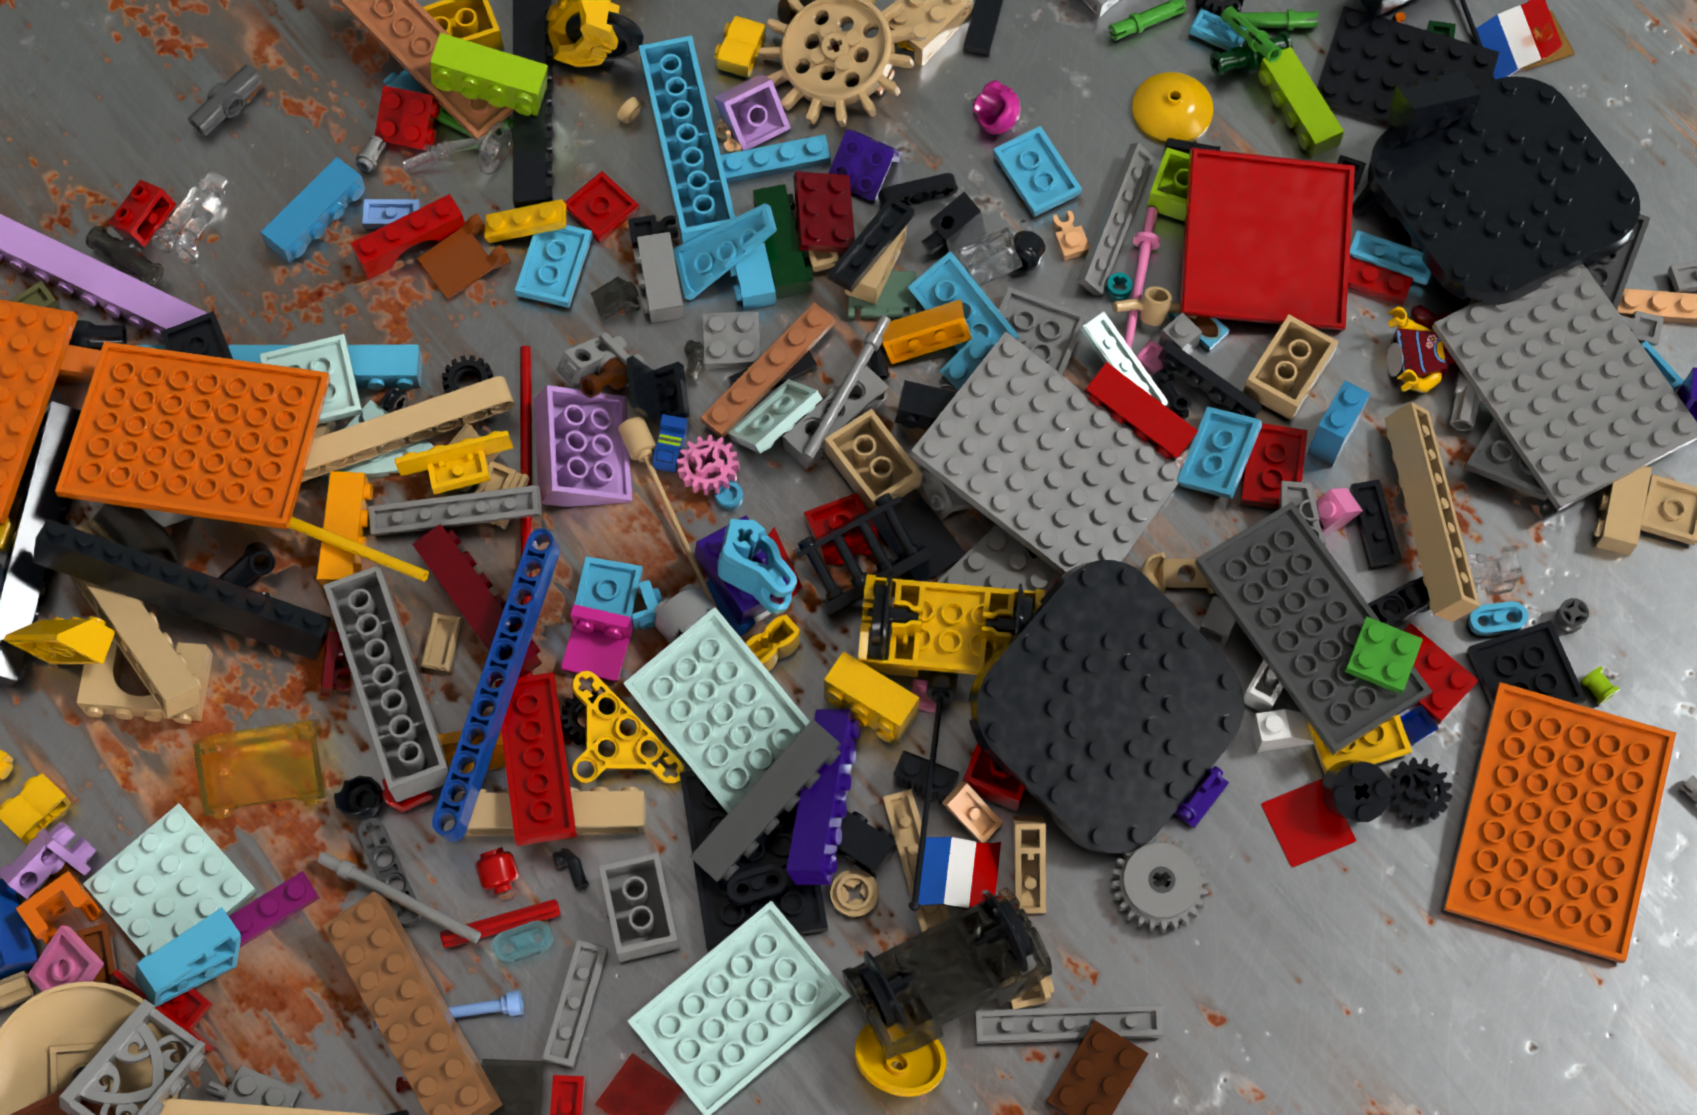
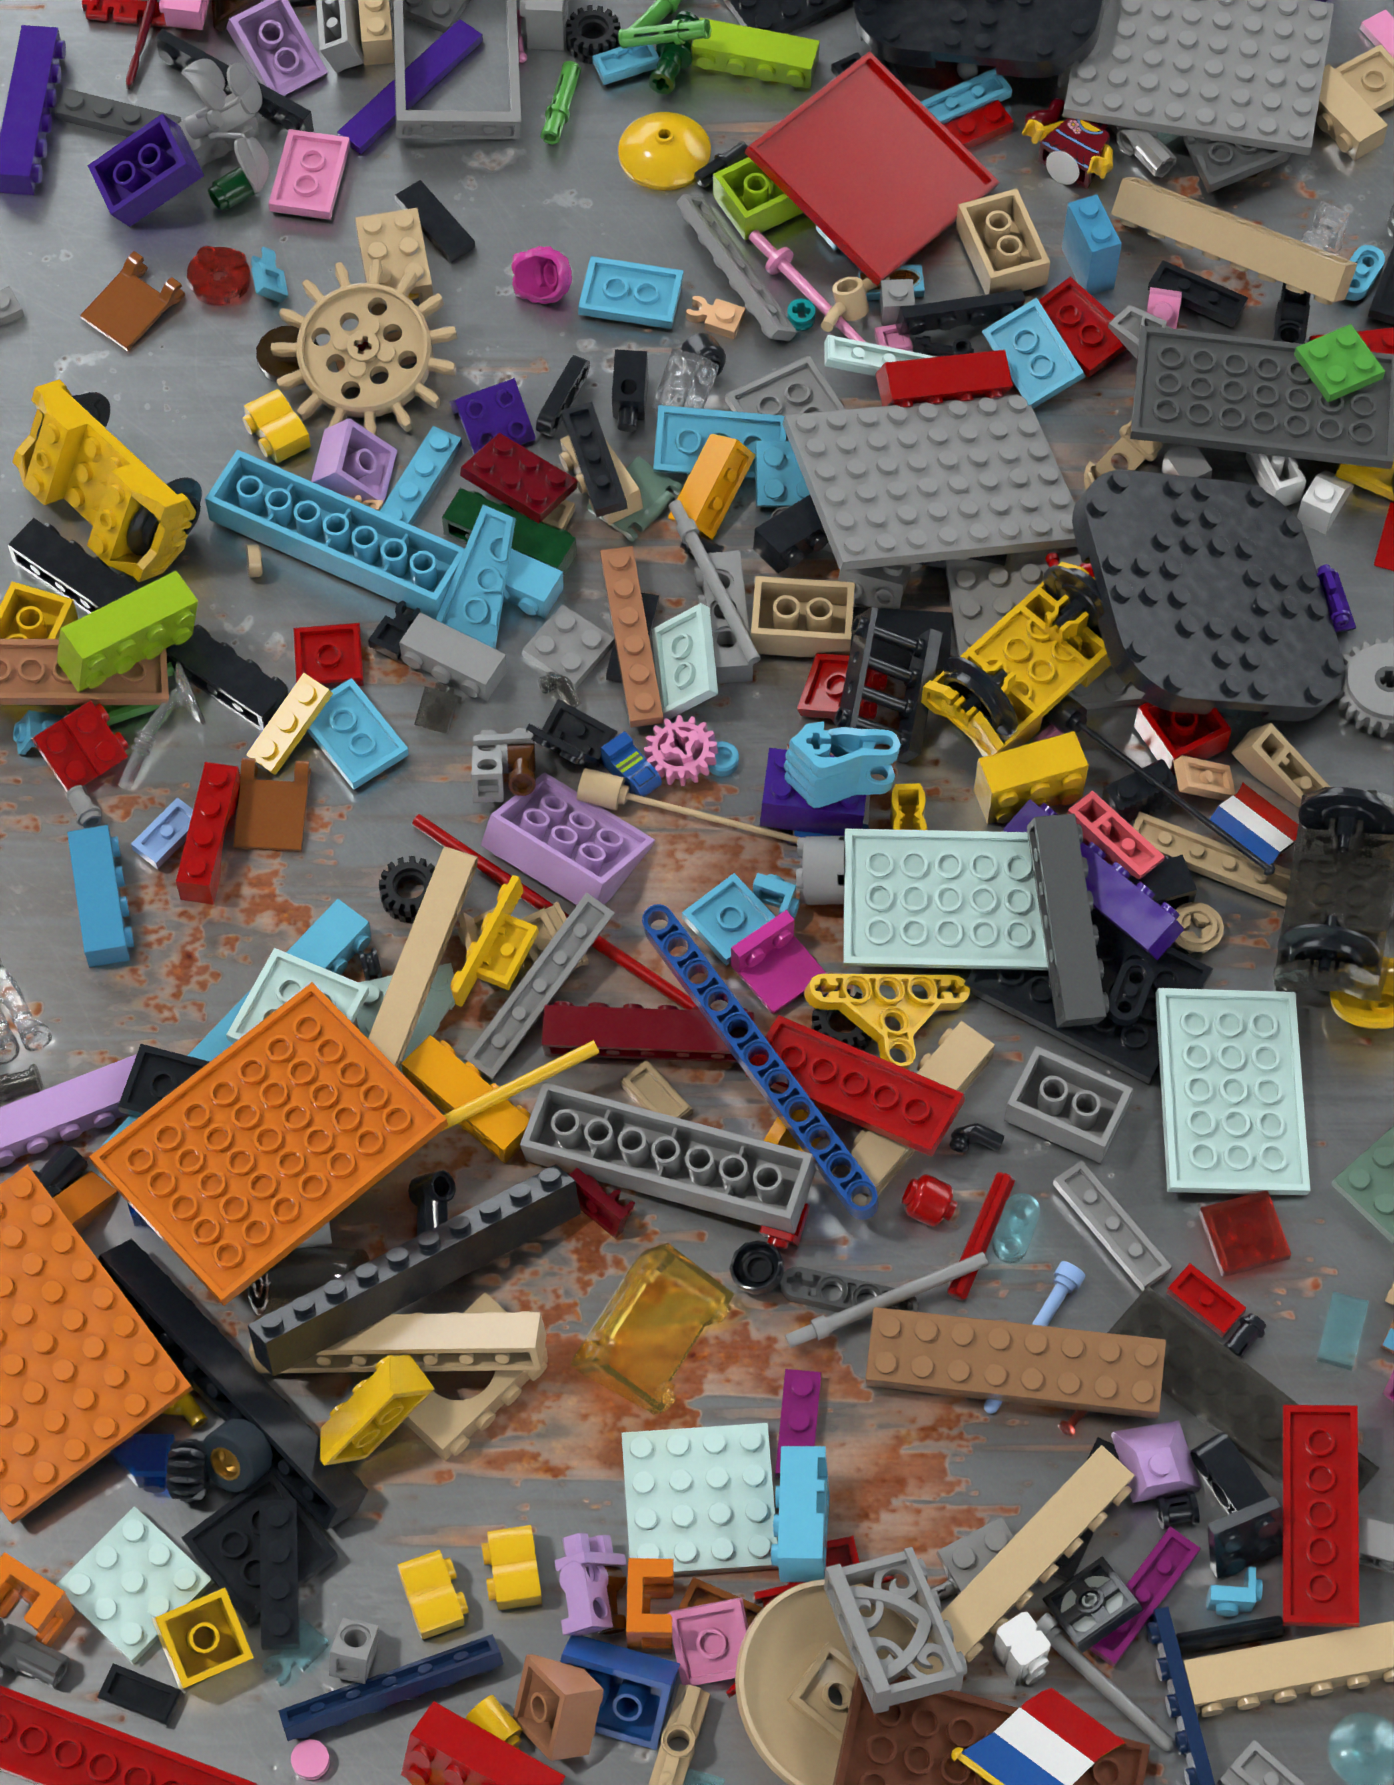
camera: 50 degrees left, 5 degrees down
none -> coral slope [1067,790,1165,879]

